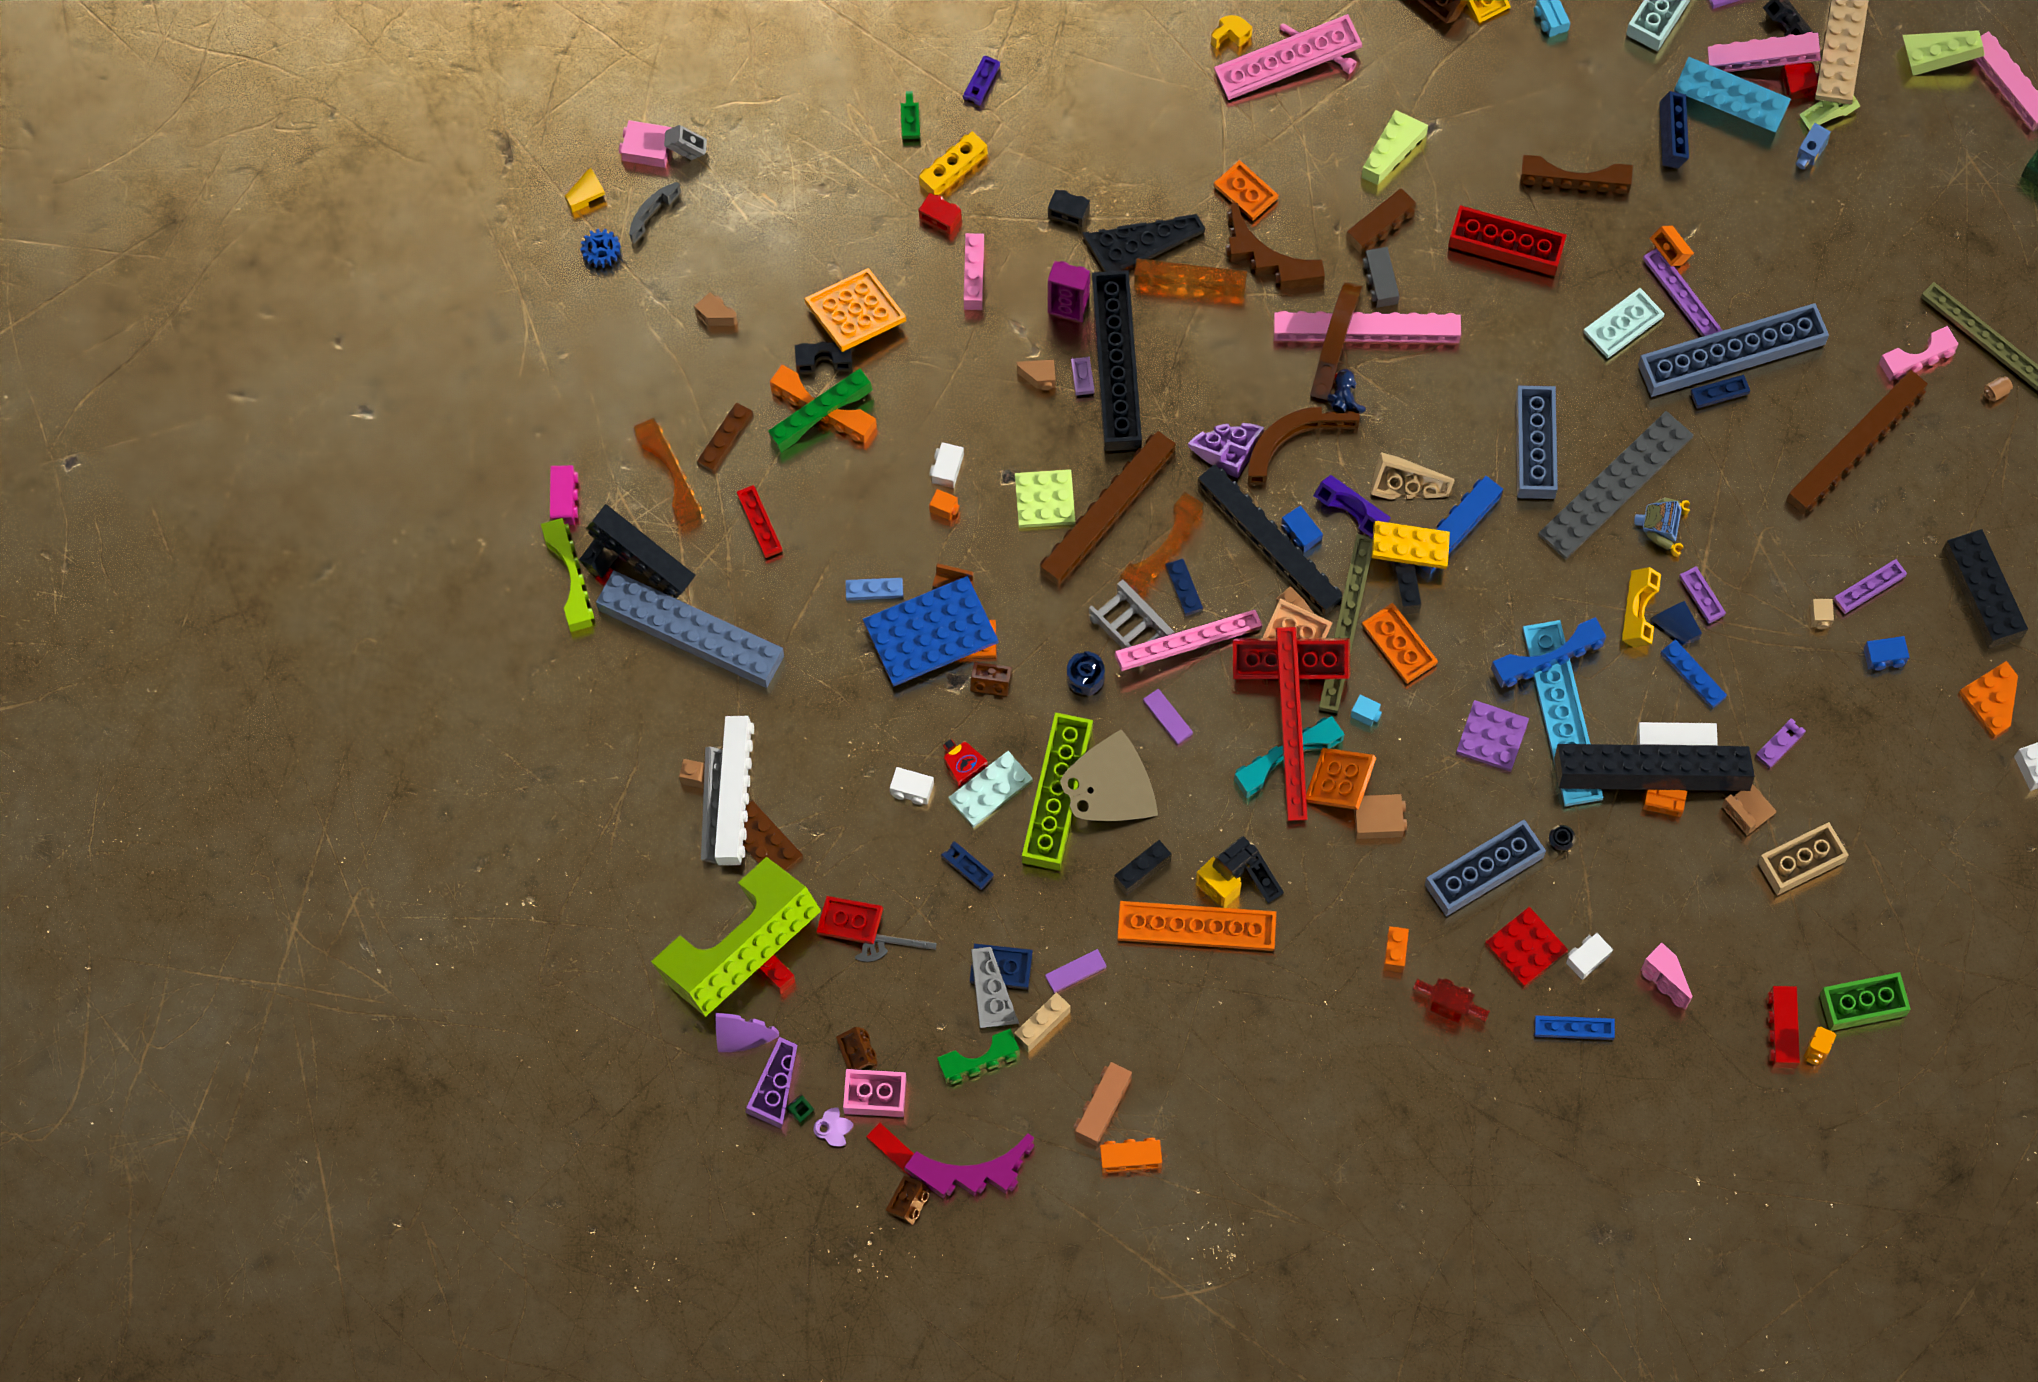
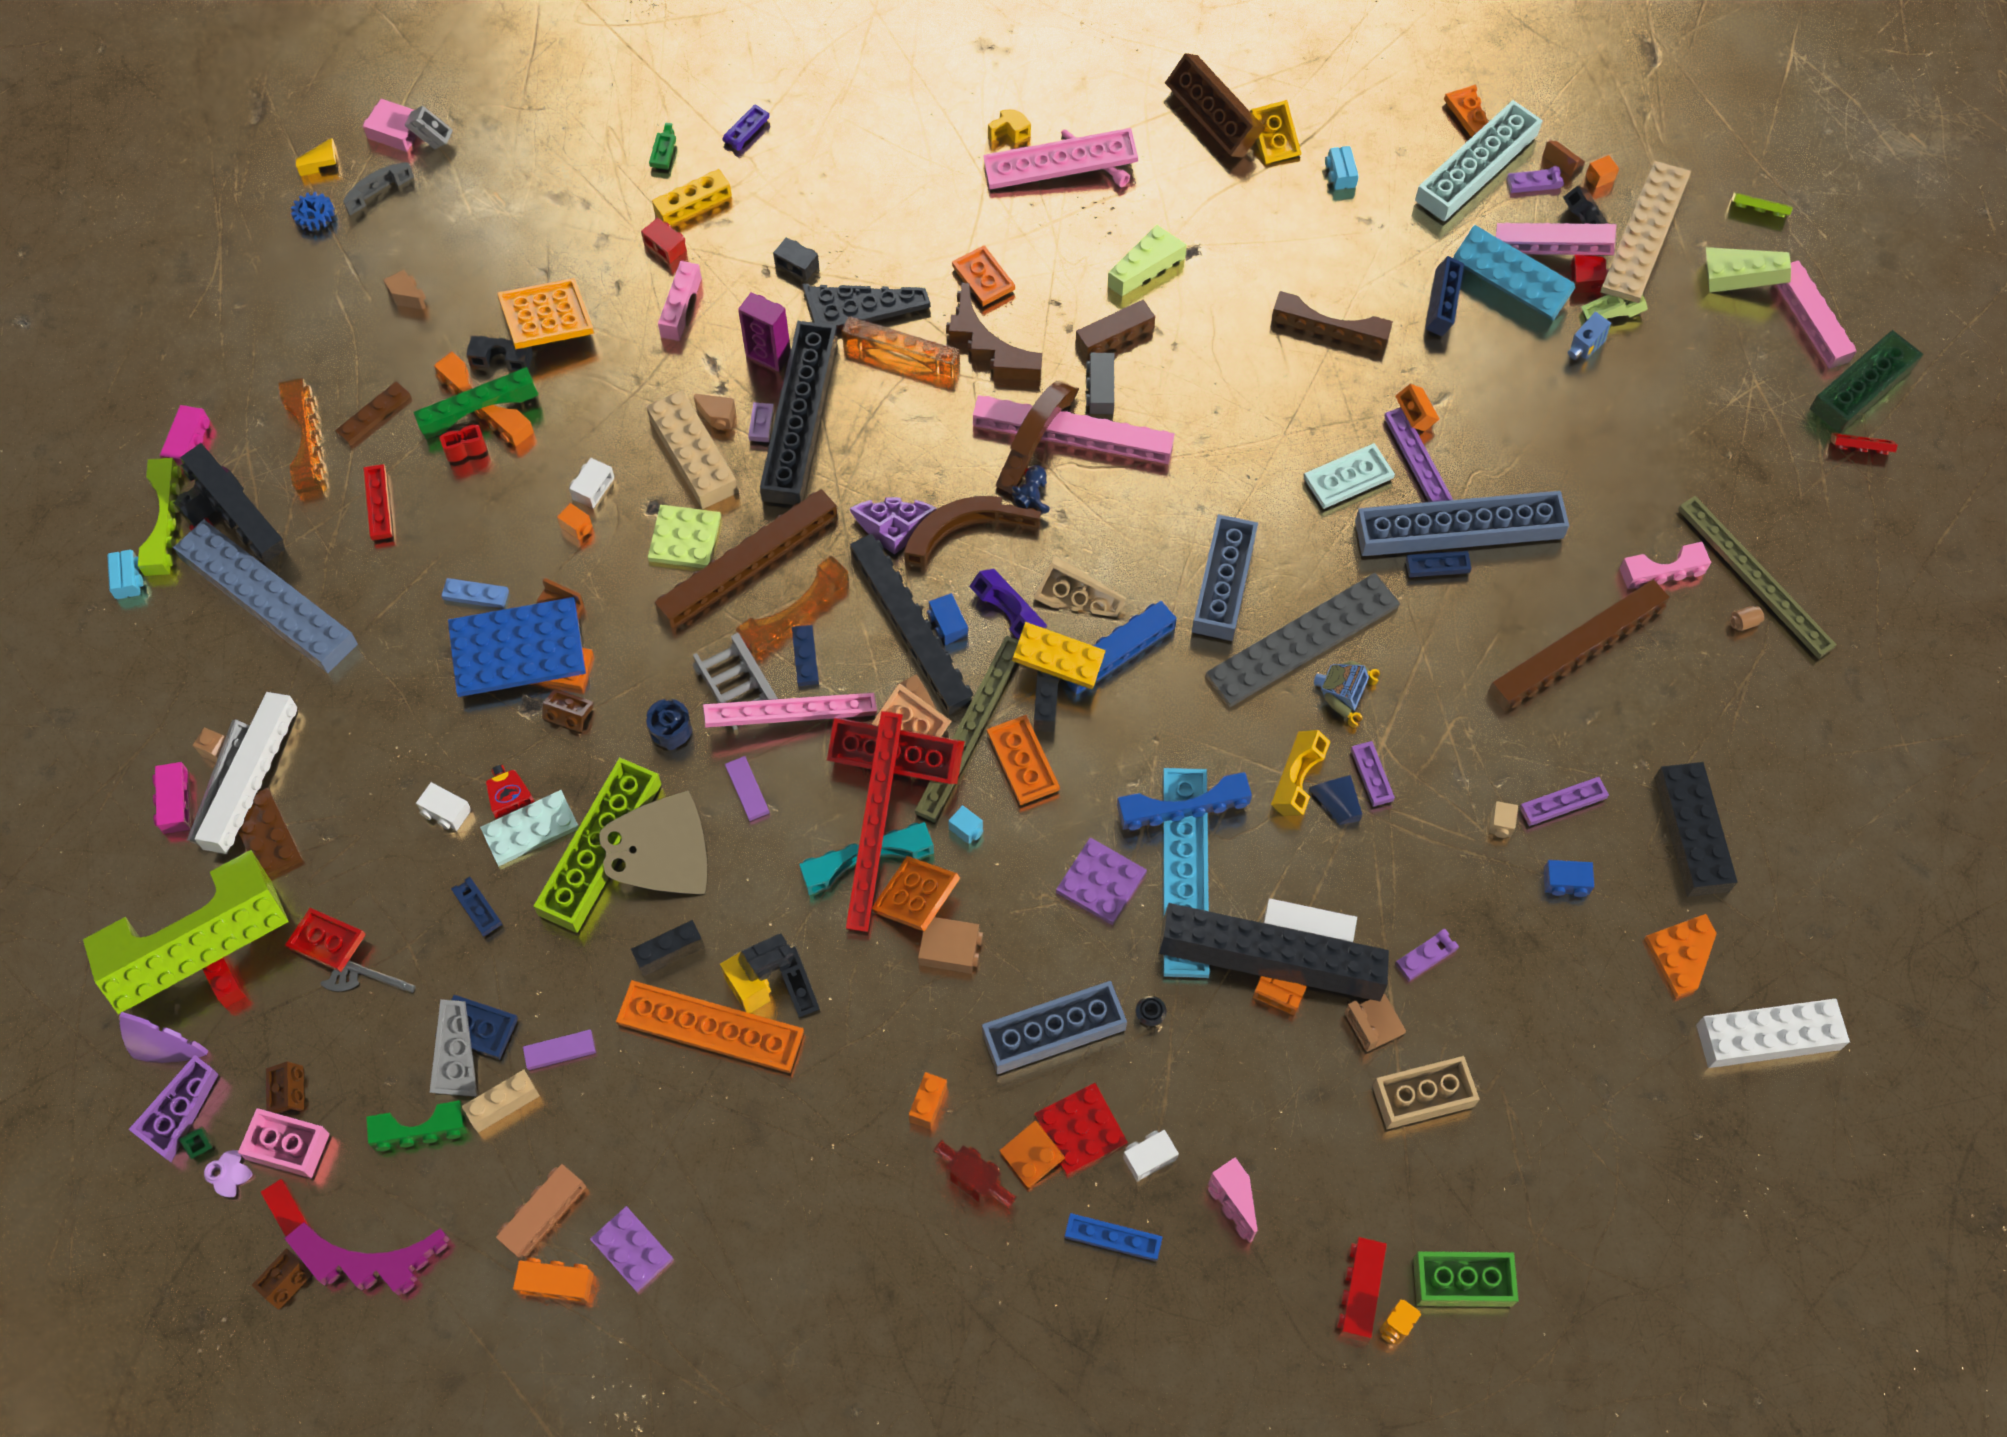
camera: 10 degrees right, 5 degrees down
red brick [1448,205,1567,276] -> none
blue plate [1660,640,1727,709] -> none
none -> medium azure brick [107,550,144,599]
none -> dark pink brick [152,762,190,834]
none -> red brick [439,425,487,462]
none -> medium lavender plate [590,1206,673,1292]
none -> tan brick [646,390,739,509]
none -> orange plate [999,1121,1065,1188]

